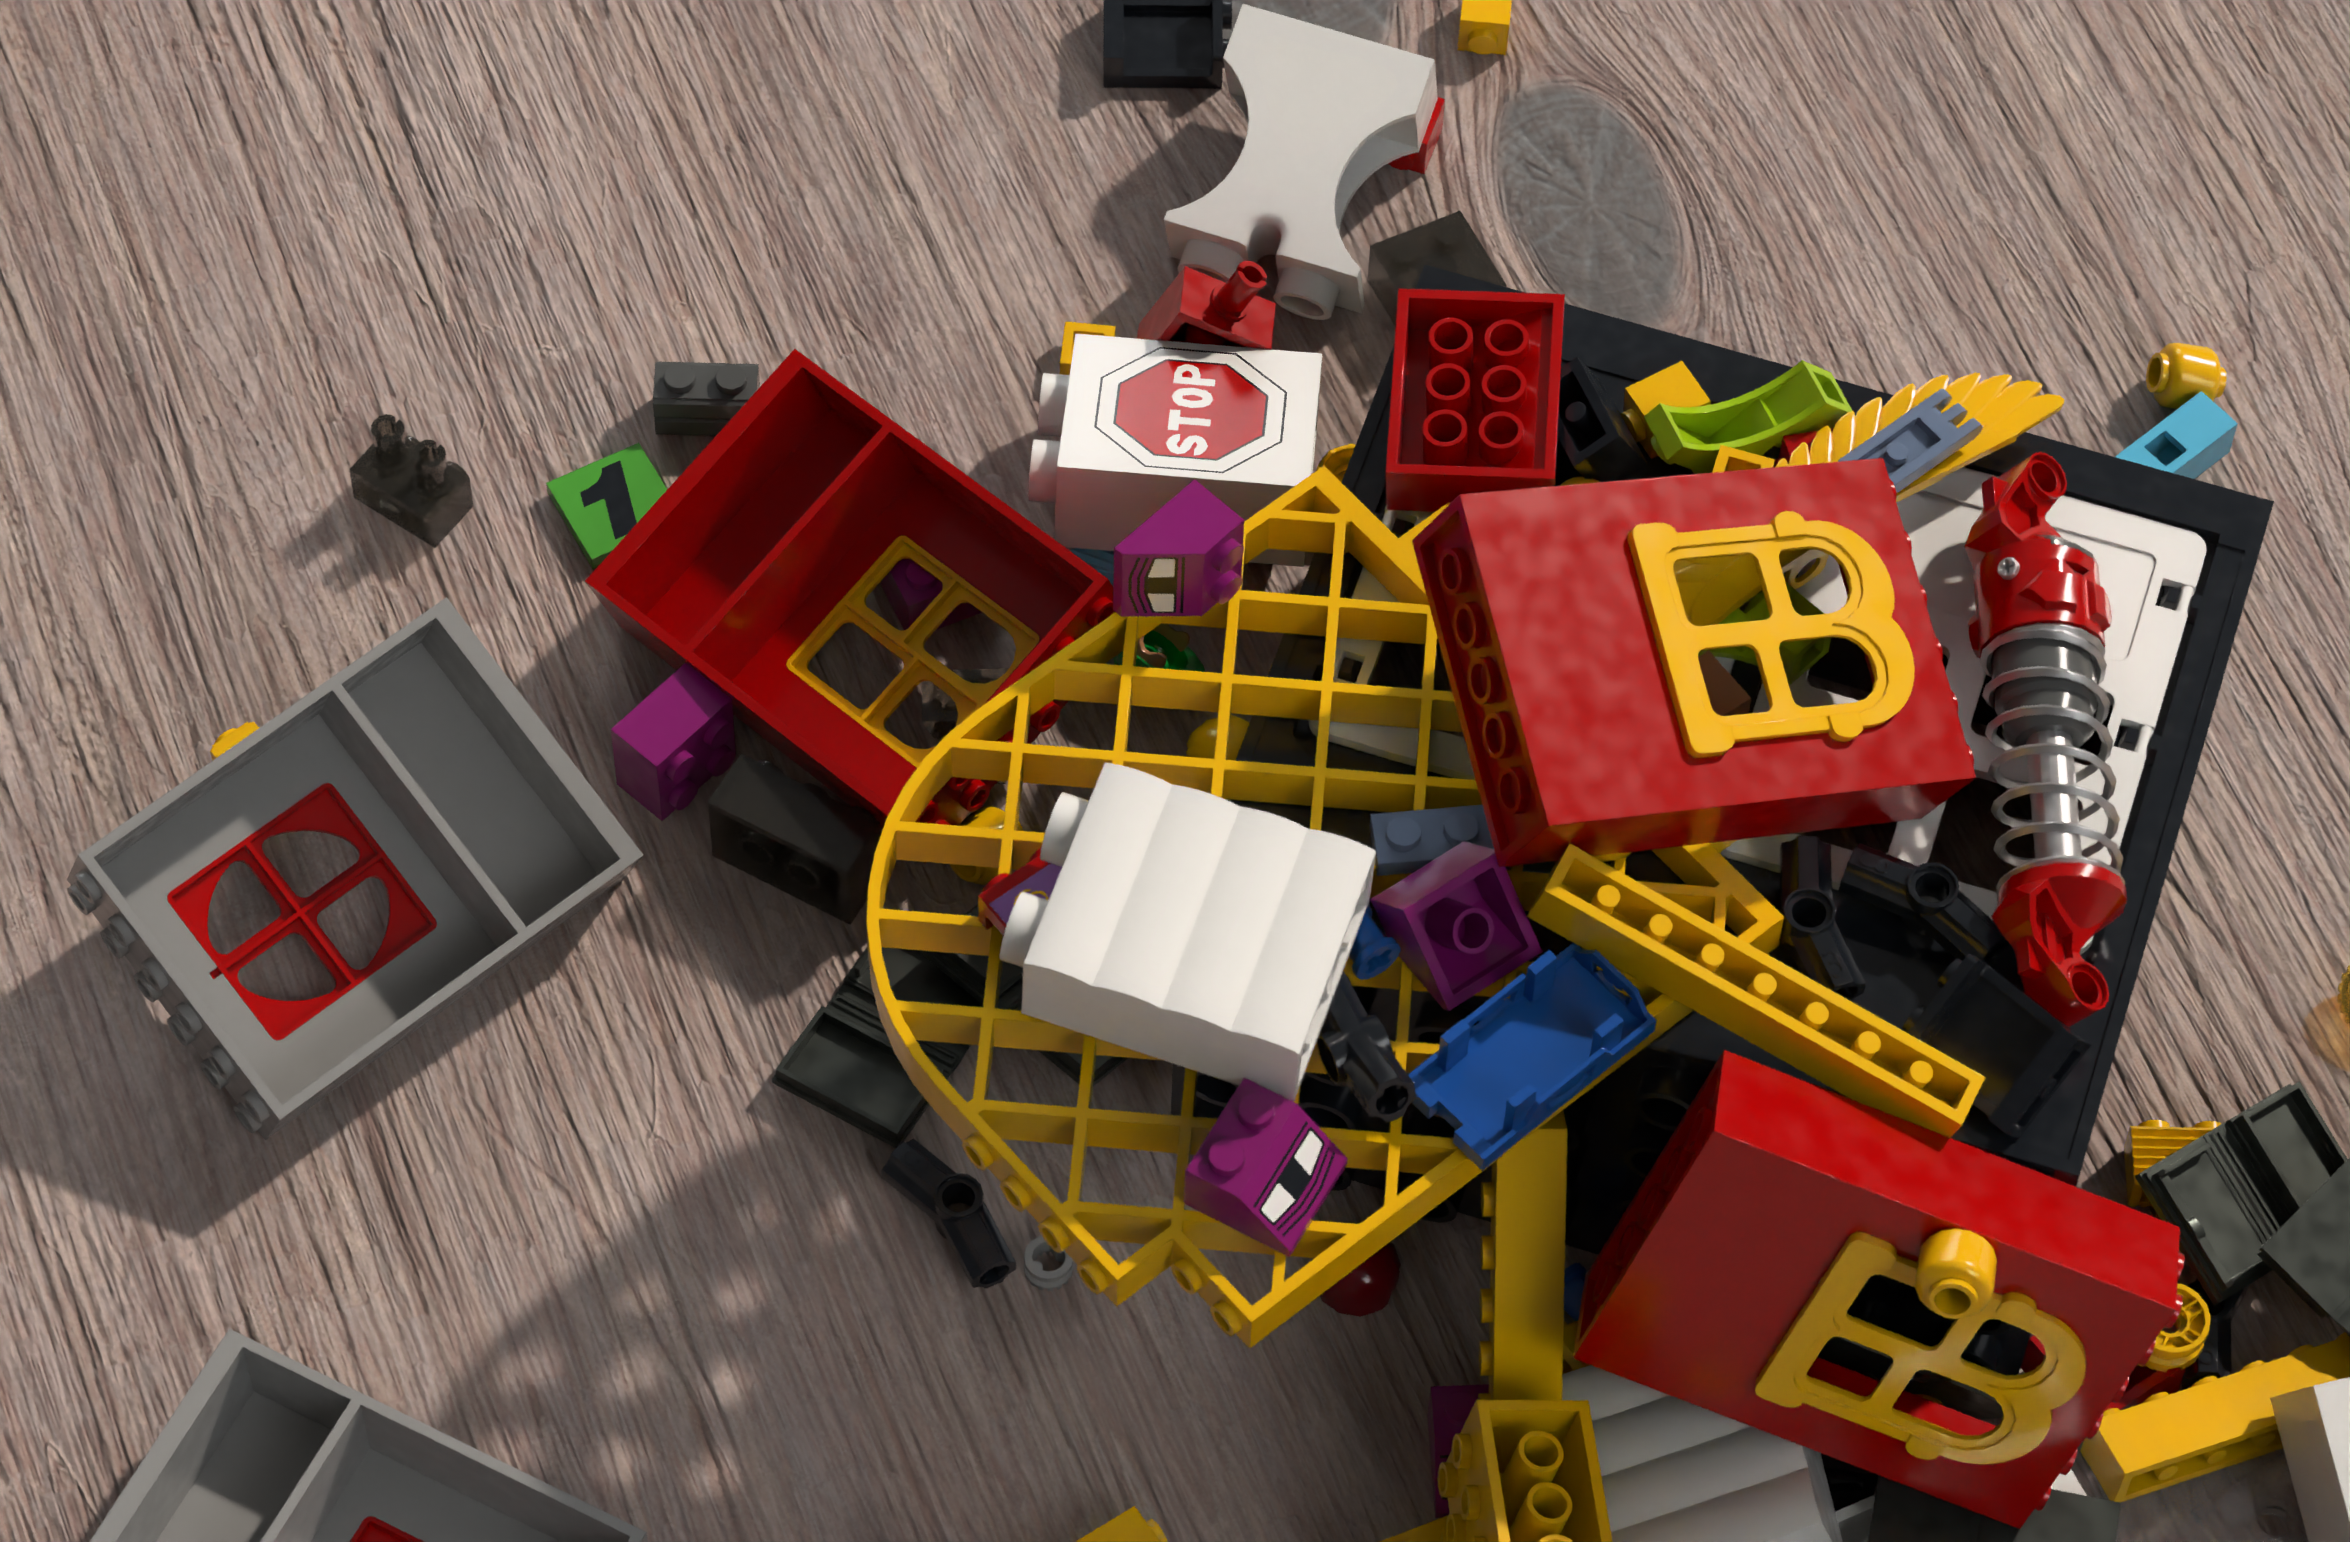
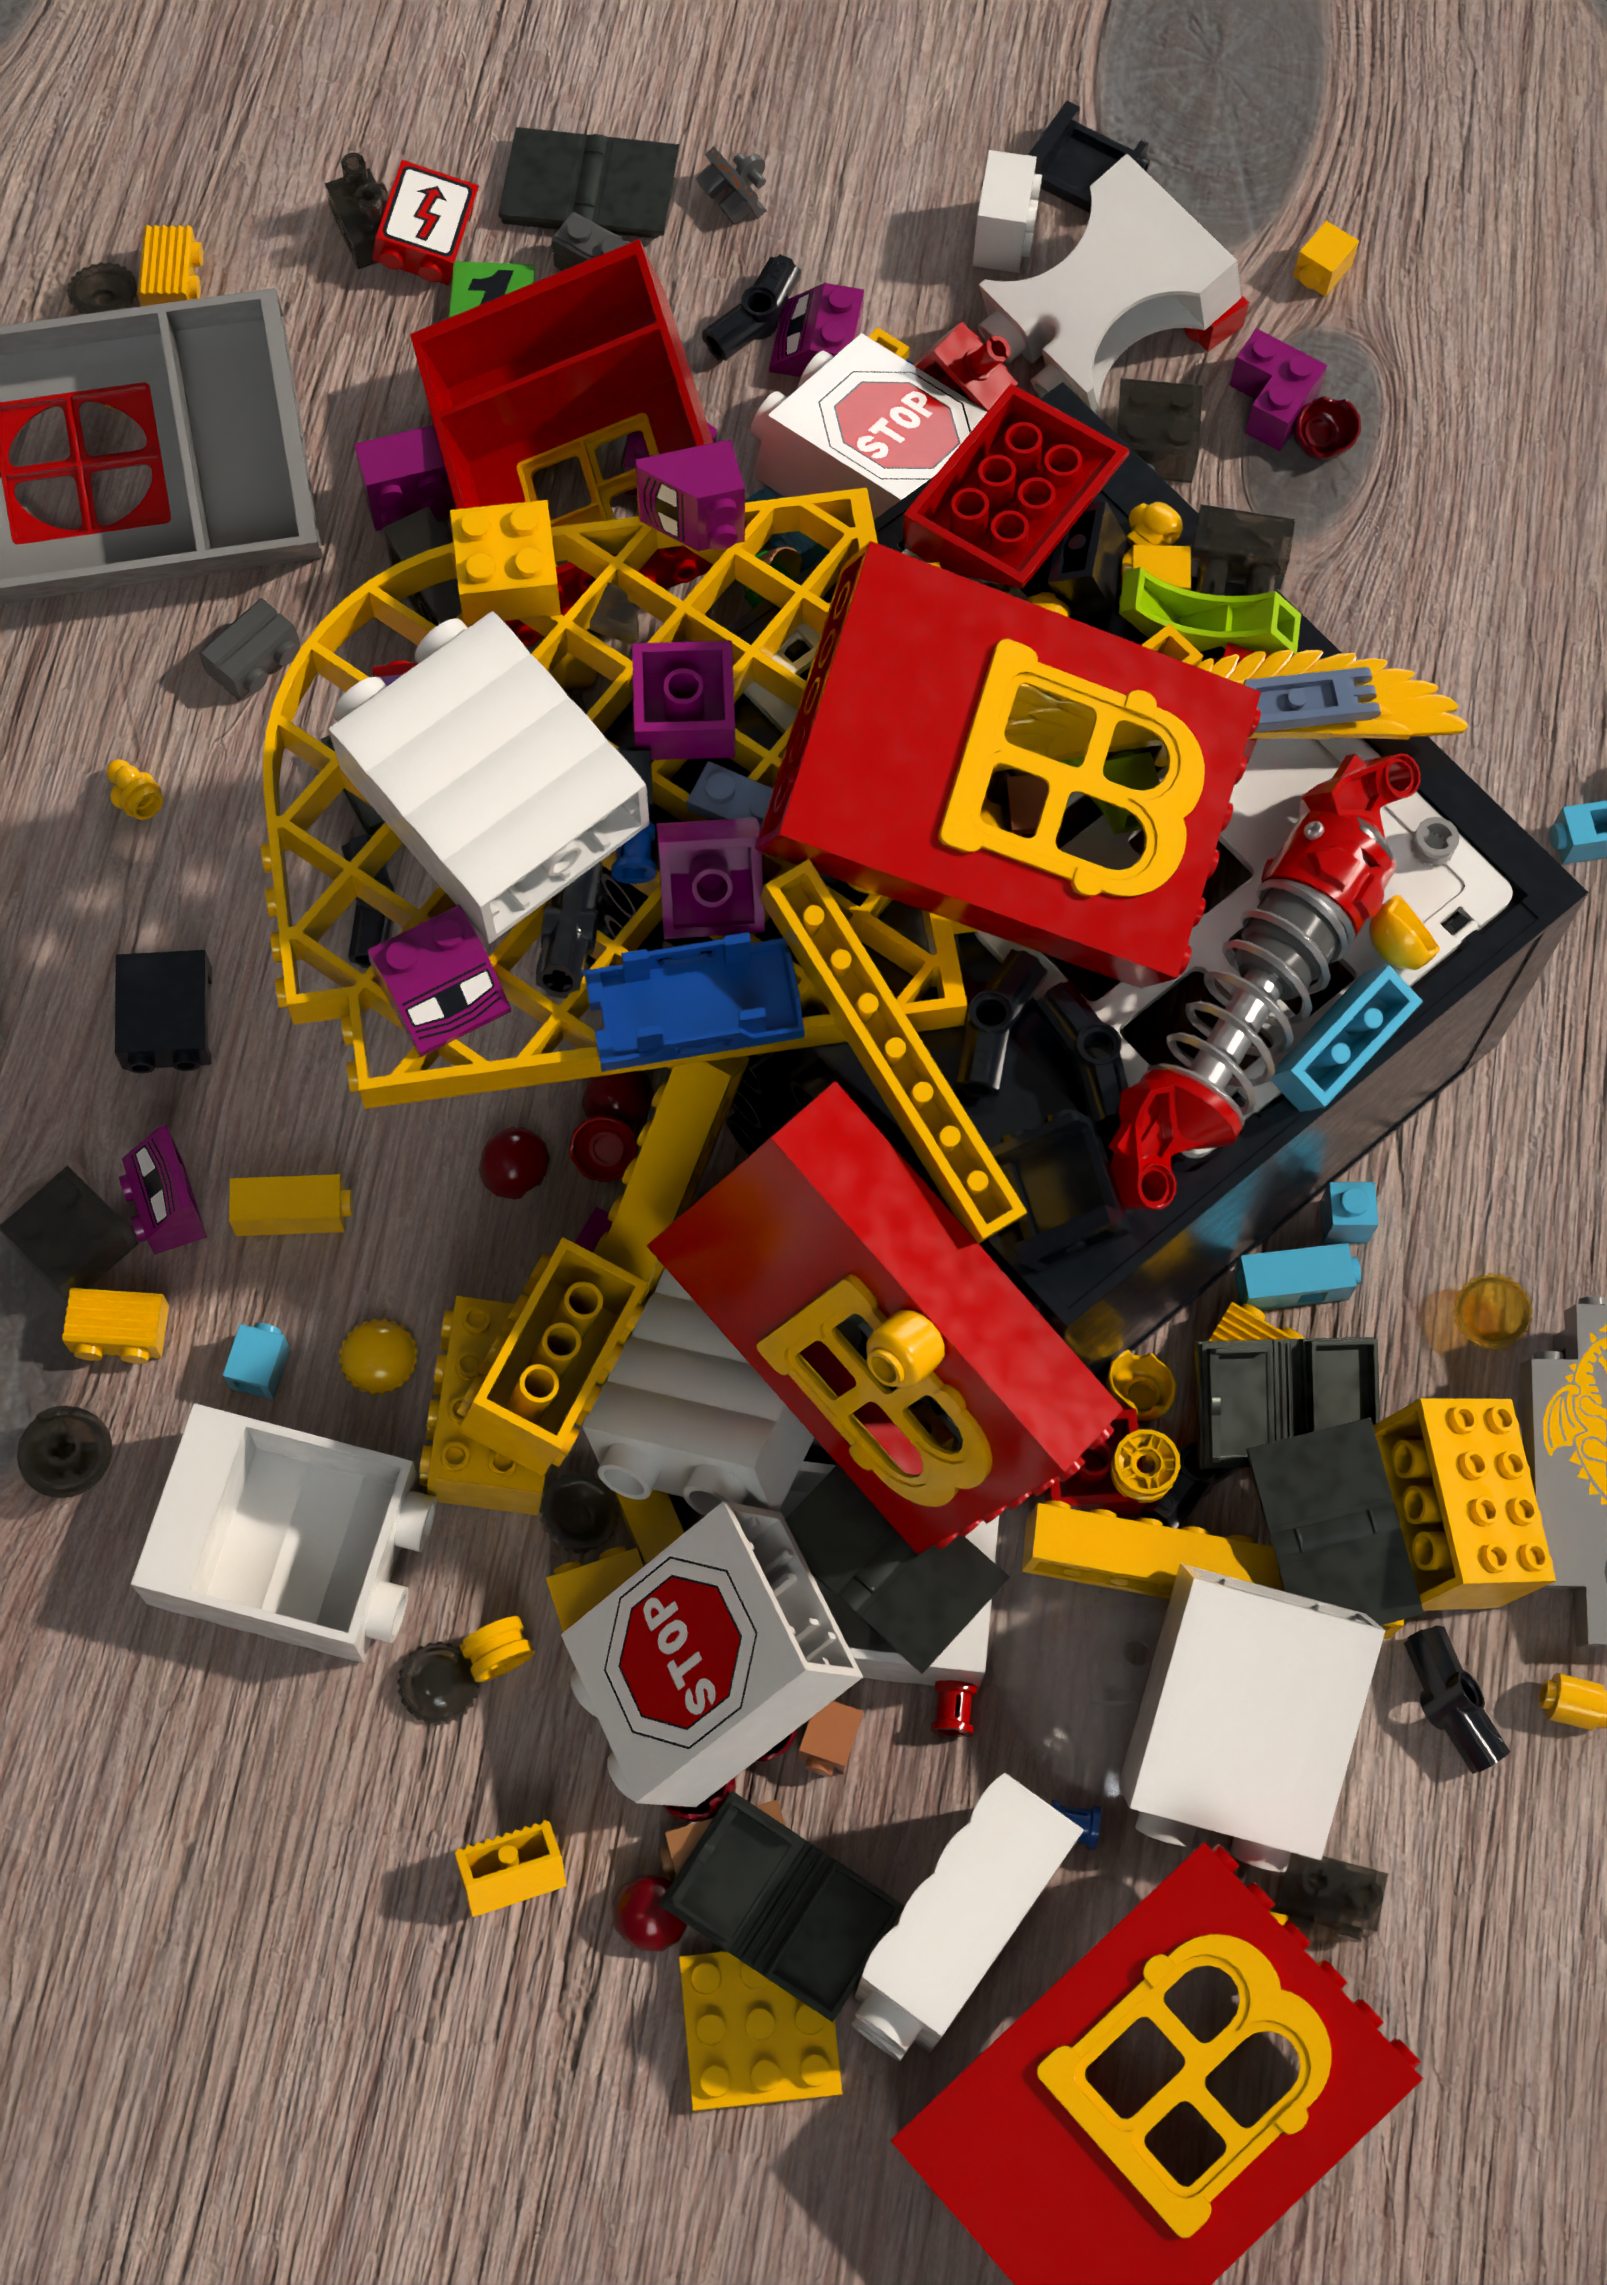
camera: 30 degrees right, 10 degrees up
none -> clear smoke hat [67,262,137,315]
none -> yellow piece [106,759,163,820]
none -> black panel [115,950,212,1074]
none -> yellow brick [137,224,203,306]
none -> dark grey brick [199,598,301,700]
none -> panel [372,160,479,286]
none -> yellow brick [450,500,561,625]
none -> dark red hair [478,1127,551,1200]
none -> pearl dark grey piece [498,127,680,238]
none -> red hair [569,1113,638,1183]
none -> clear smoke tile [590,582,639,645]
none -> magenta brick [632,641,735,760]
none -> dark grey hips [696,146,767,225]
none -> black piece [702,254,801,361]
none -> magenta slope [769,283,865,377]
none -> white brick [972,150,1042,273]
none -> yellow piece [1120,502,1183,575]
none -> clear smoke brick [1191,504,1295,596]
none -> magenta brick [1229,328,1328,451]
none -> medium azure brick [1234,1243,1361,1311]
none -> medium azure brick [1271,965,1423,1112]
none -> dark red hair [1294,396,1361,460]
none -> medium azure brick [1320,1182,1379,1243]
none -> yellow hair [1369,895,1440,970]
none -> light grey bush [1411,817,1459,867]

